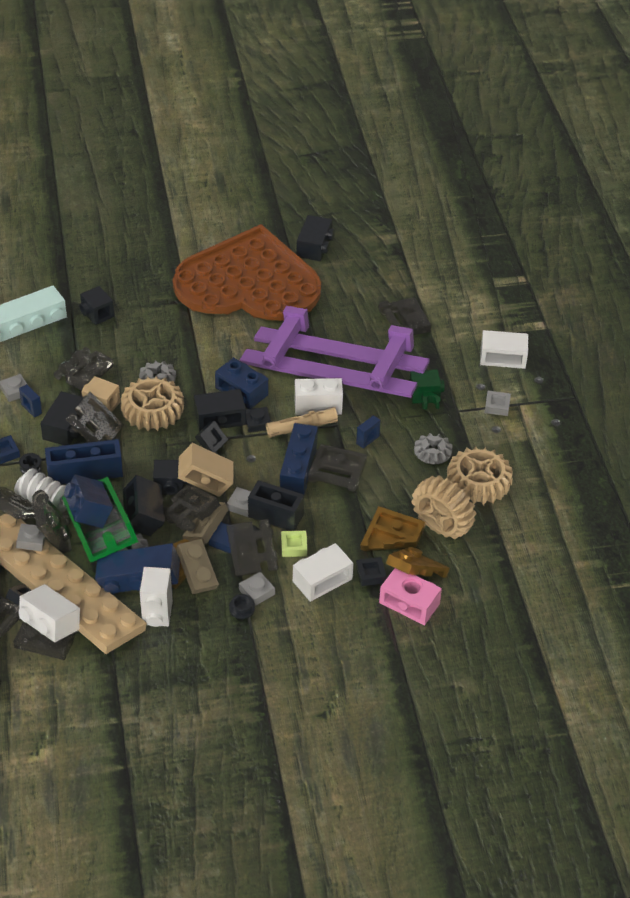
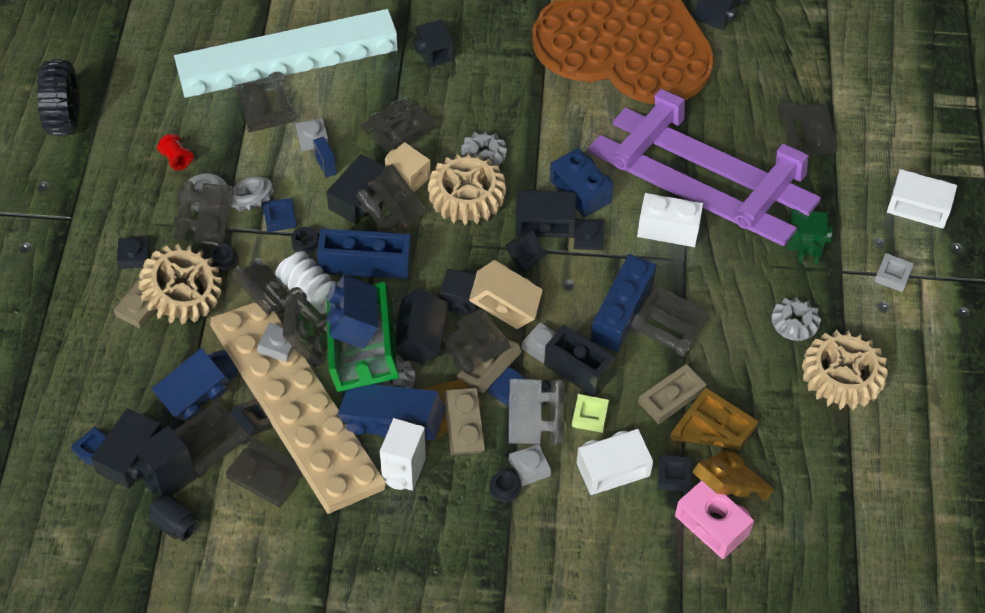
camera: 15 degrees right, 10 degrees up
white piece [19,584,80,642] -> none
tan pin [266,407,338,438] -> none
dark blue tile [356,415,381,448] -> none
tan gear [411,475,477,539] -> none
none -> dark tan plate [638,364,707,424]

